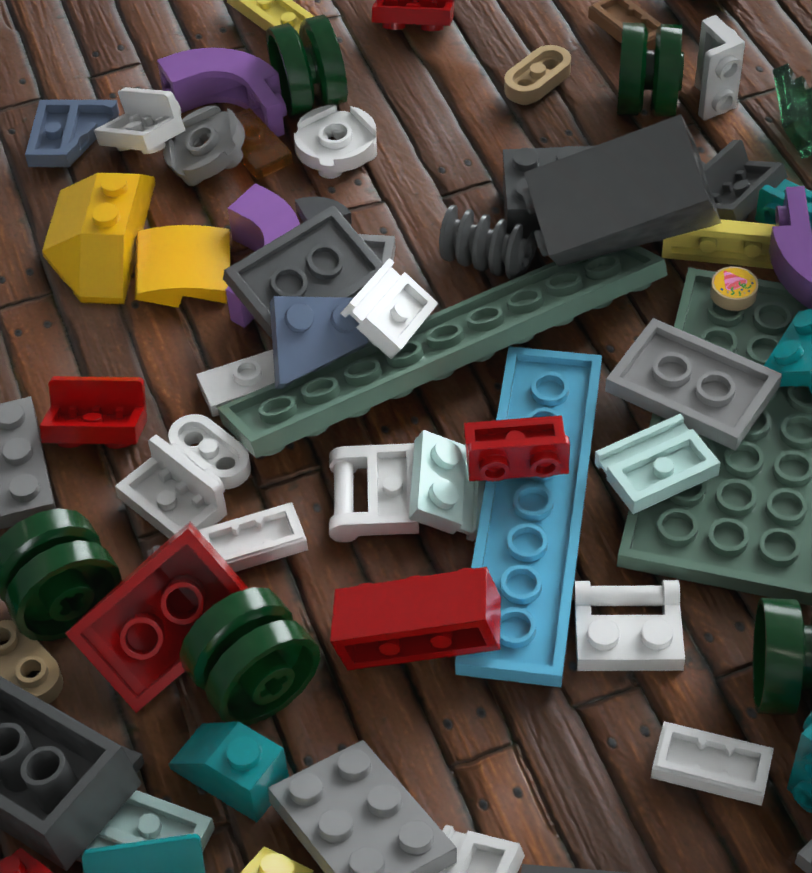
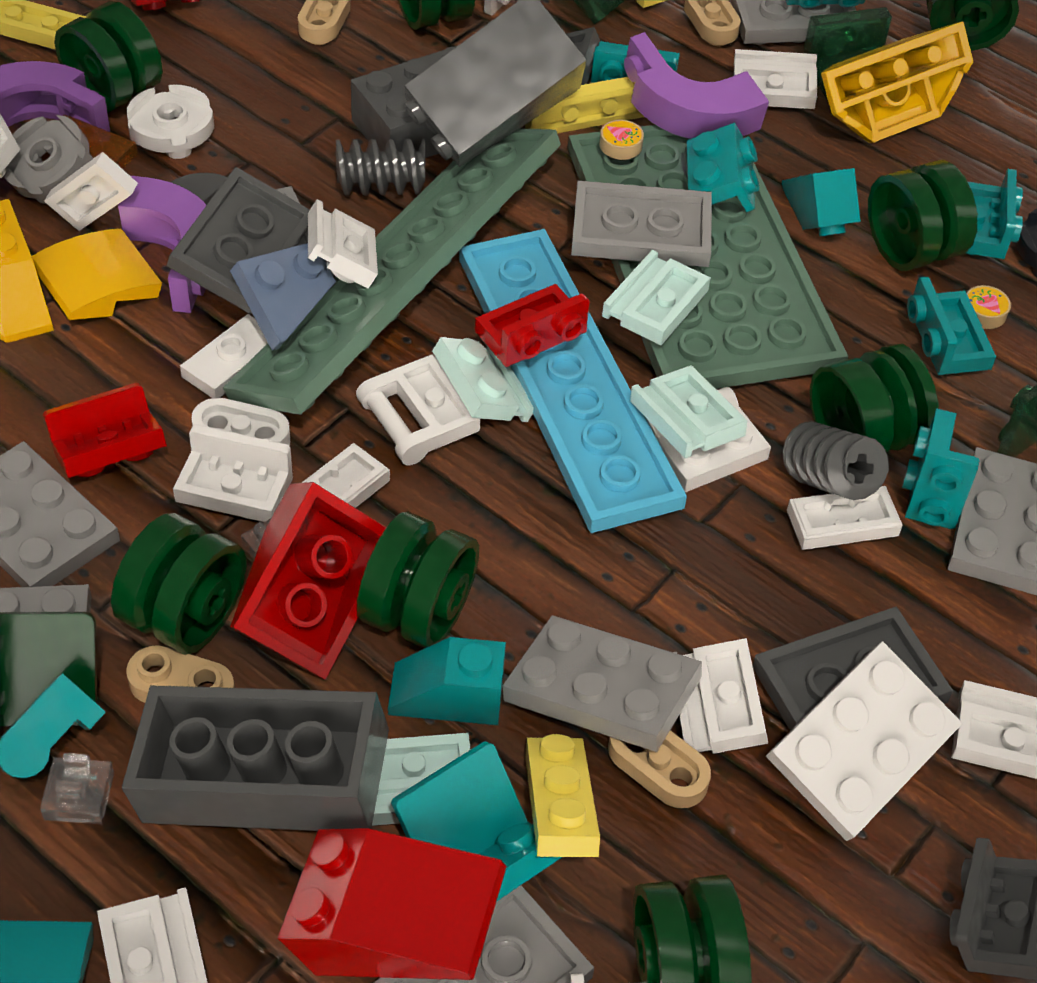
camera: 35 degrees left, 0 degrees up
red brick [330,567,501,671] -> none
none -> white plate [44,152,138,231]
none -> light aqua plate [630,365,748,458]
none -> dark grey piece [783,421,889,500]

